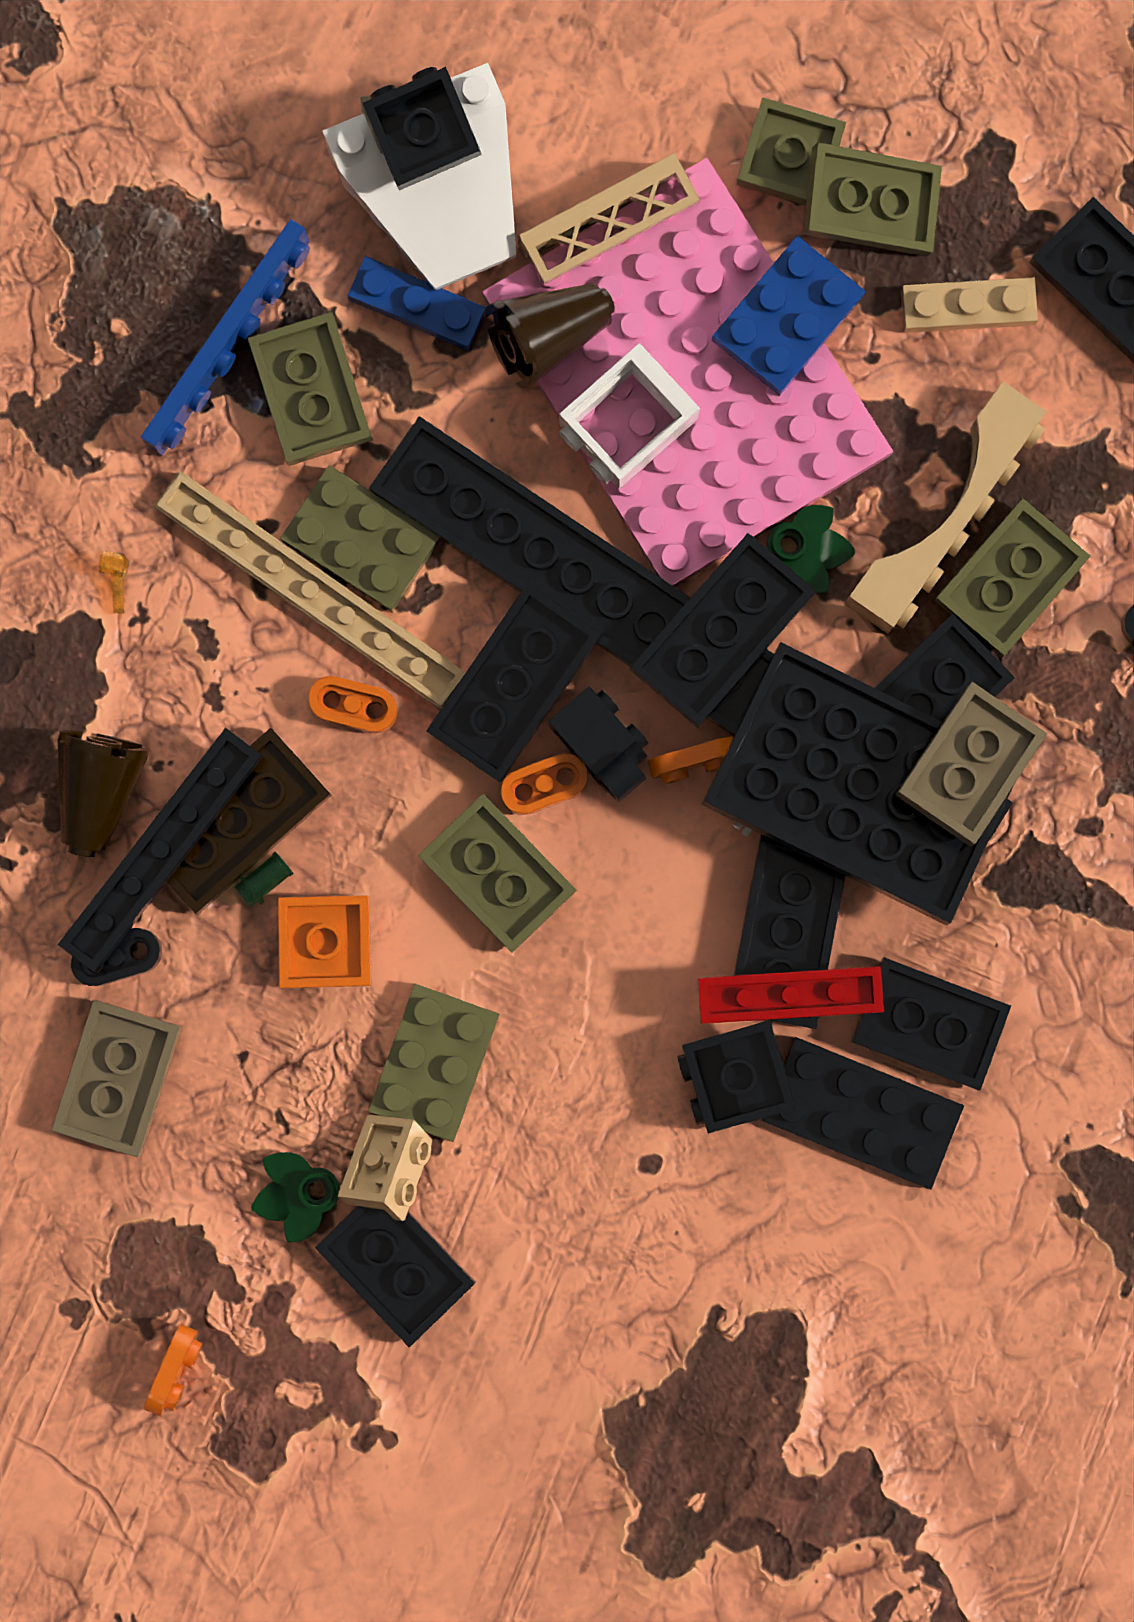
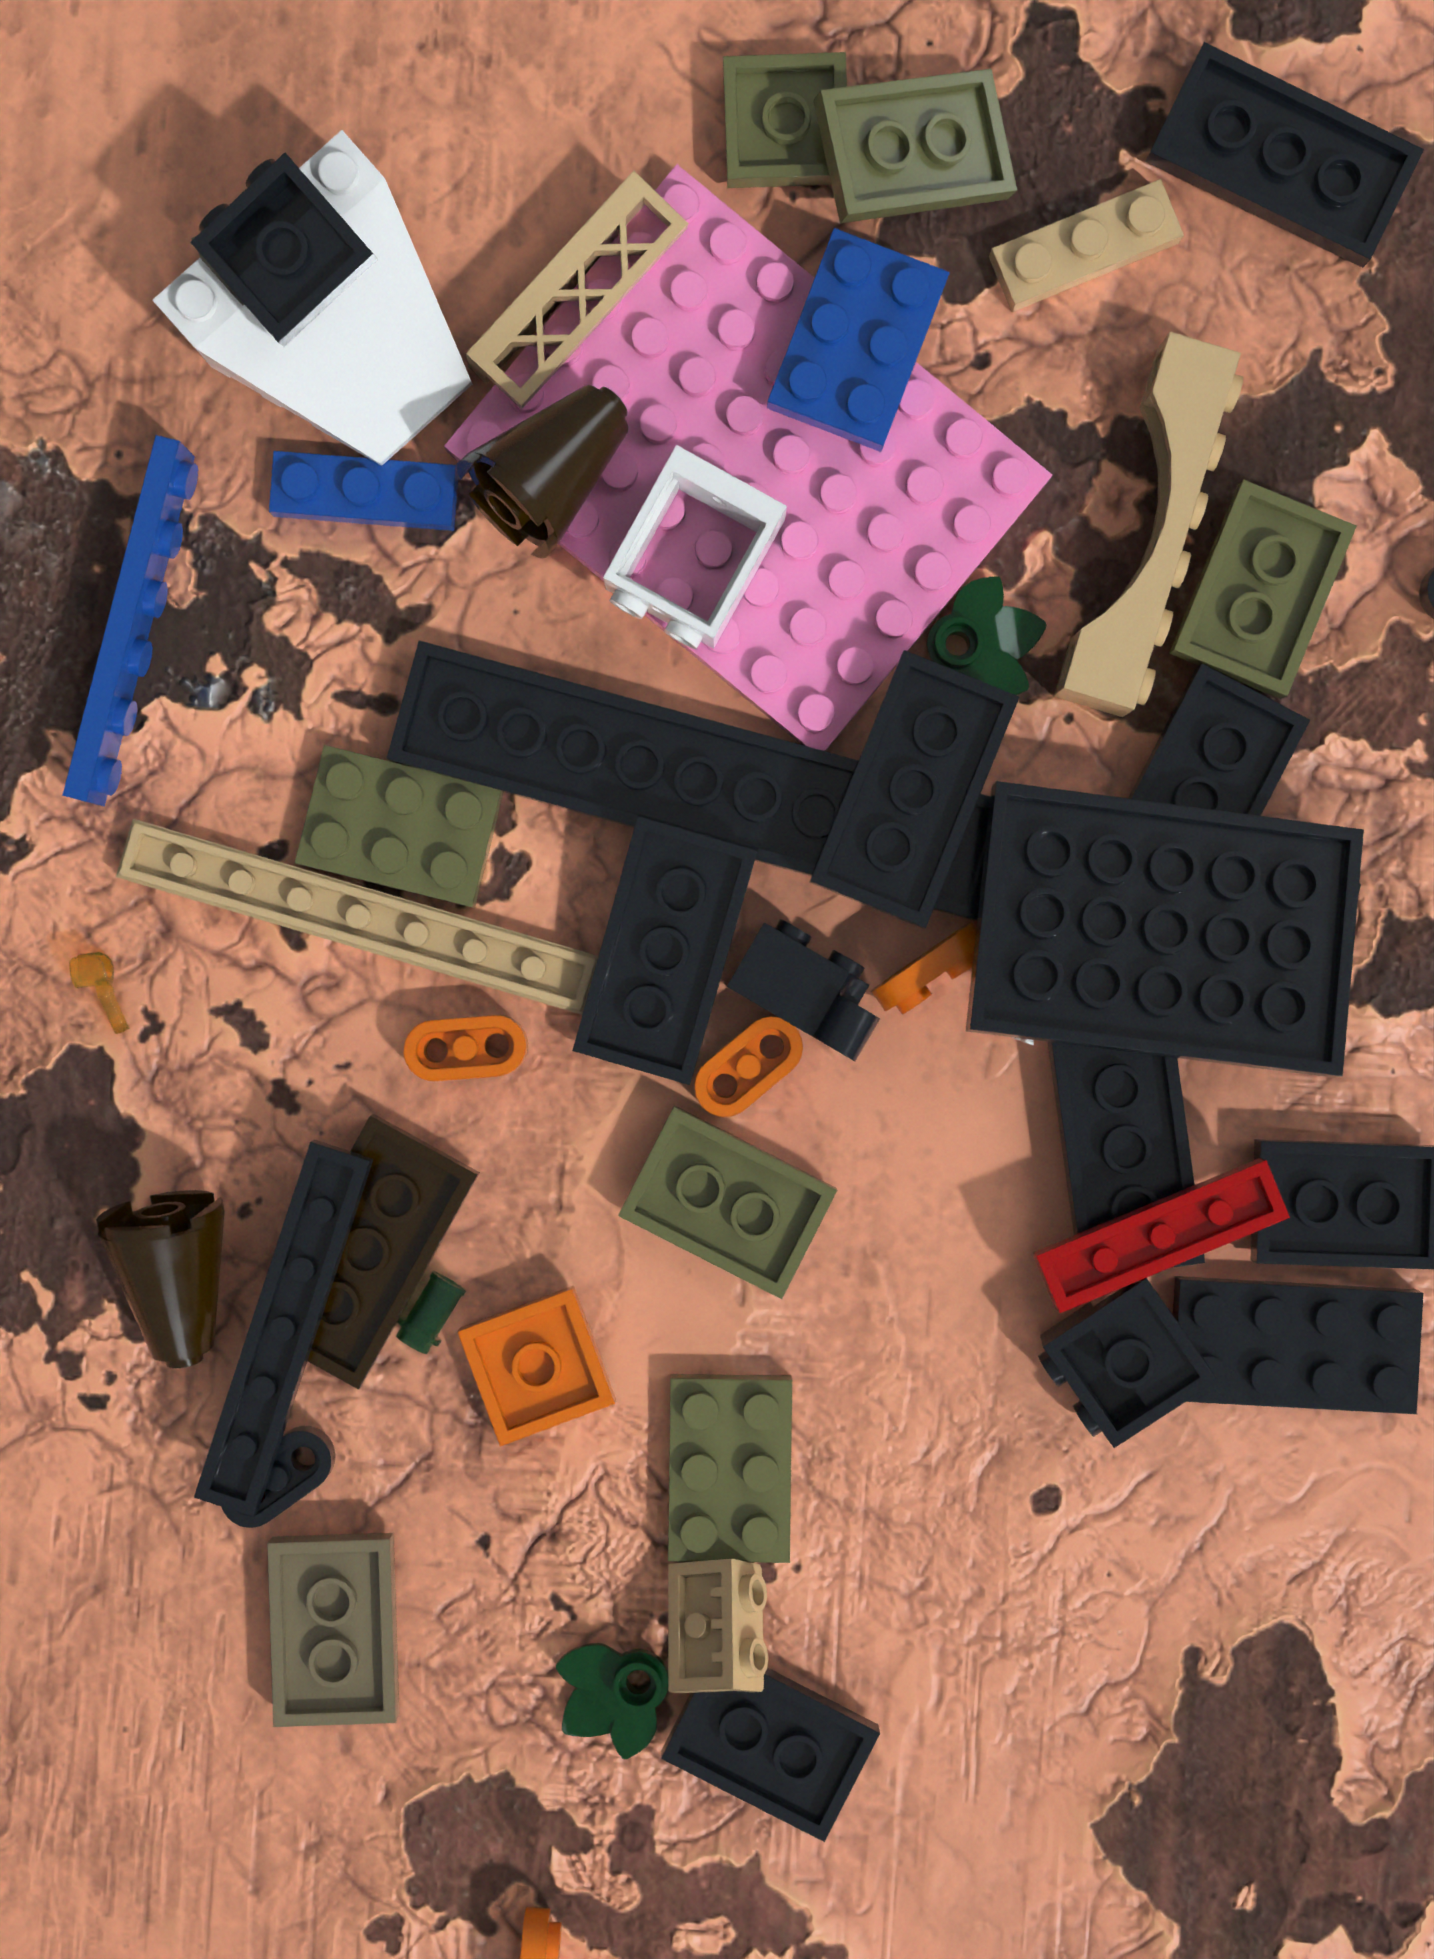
camera: 20 degrees left, 5 degrees up
olive plate [248,312,373,466] -> none
dark tan plate [895,682,1048,847] -> none

